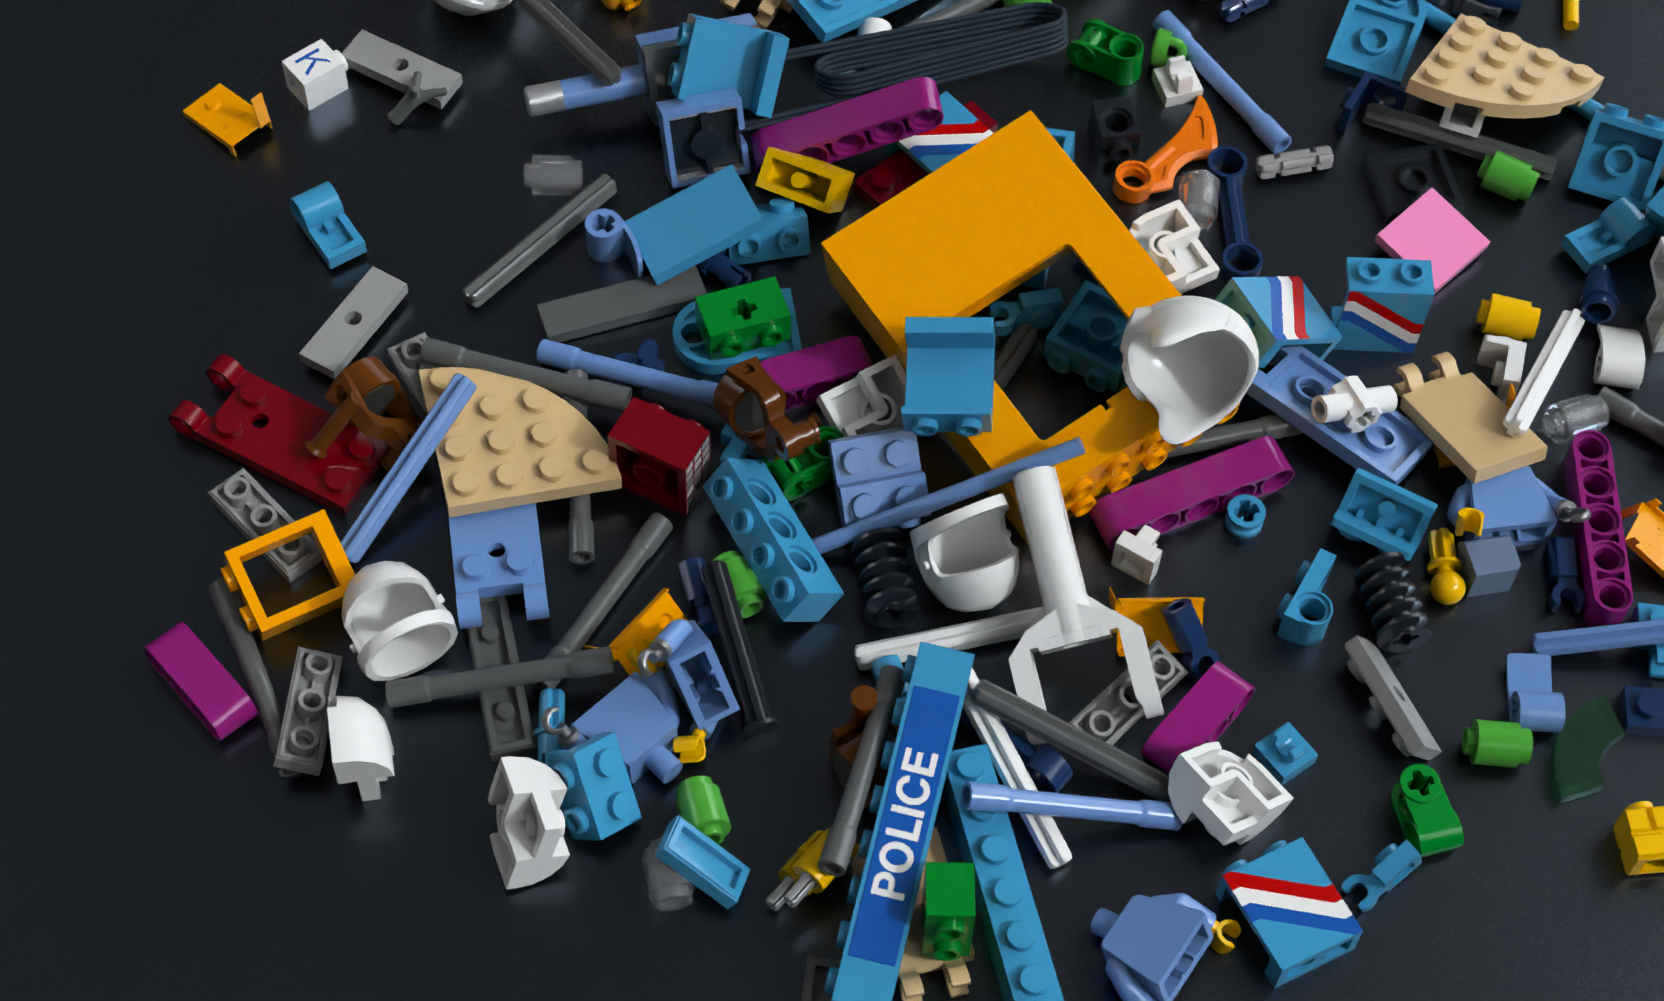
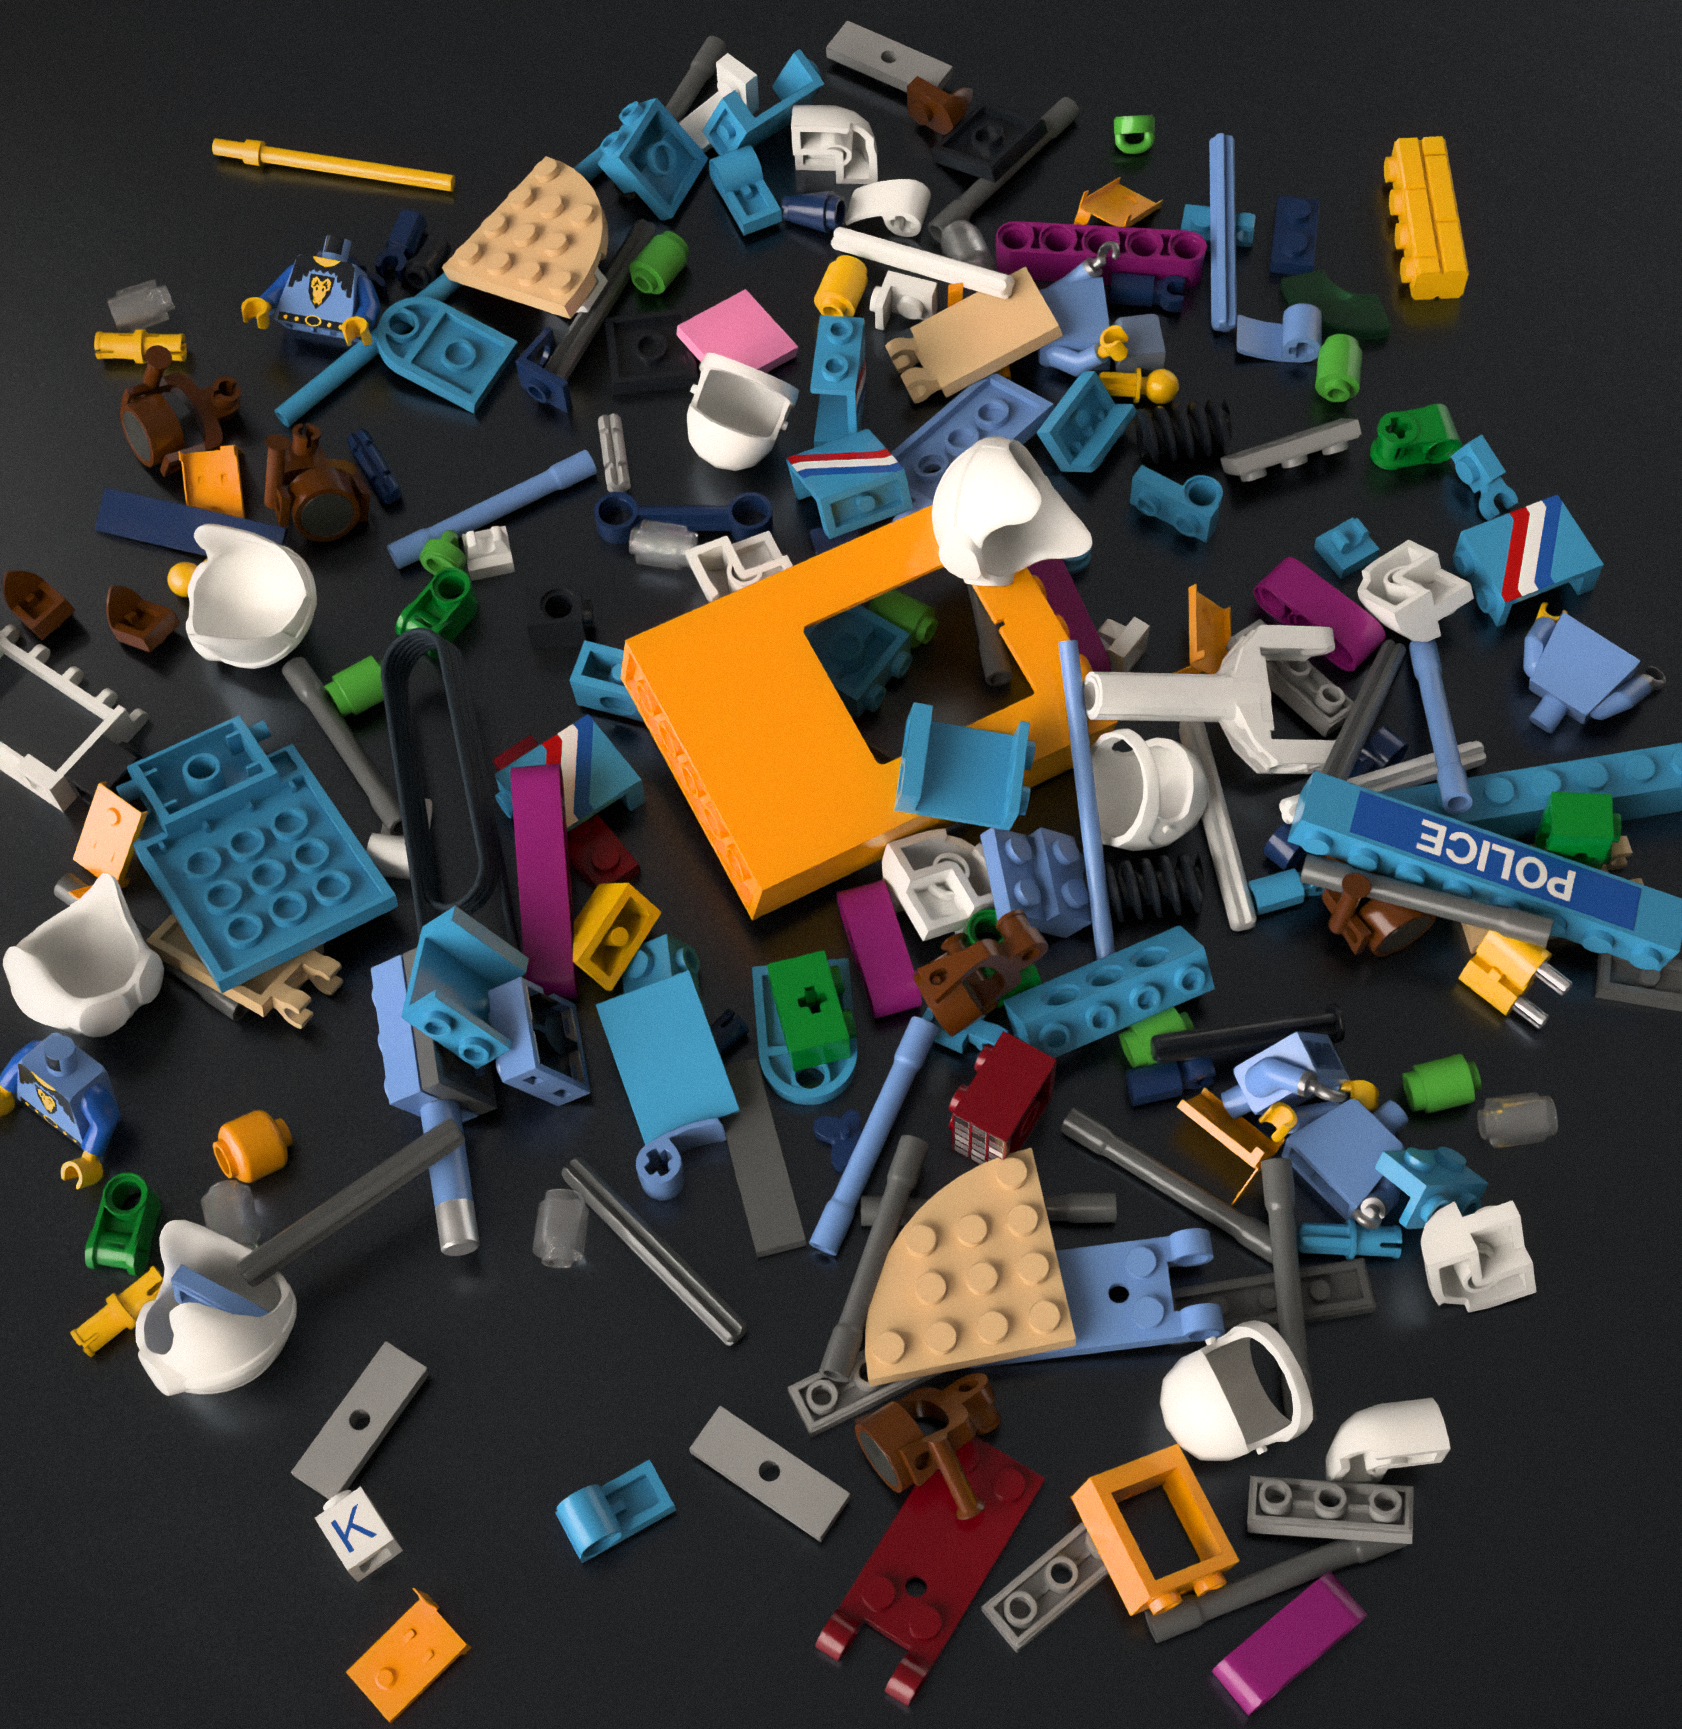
camera: 80 degrees left, 5 degrees up
medium blue axle [340,373,477,563] -> none
dark grey bar [387,71,448,125] -> none
dark azure tile [655,815,751,909] -> none
orange piece [1112,95,1218,204] -> none
dark blue bar [1162,598,1220,680] -> none
white axle [1311,375,1398,433] -> none
none -> white piece [687,352,799,471]

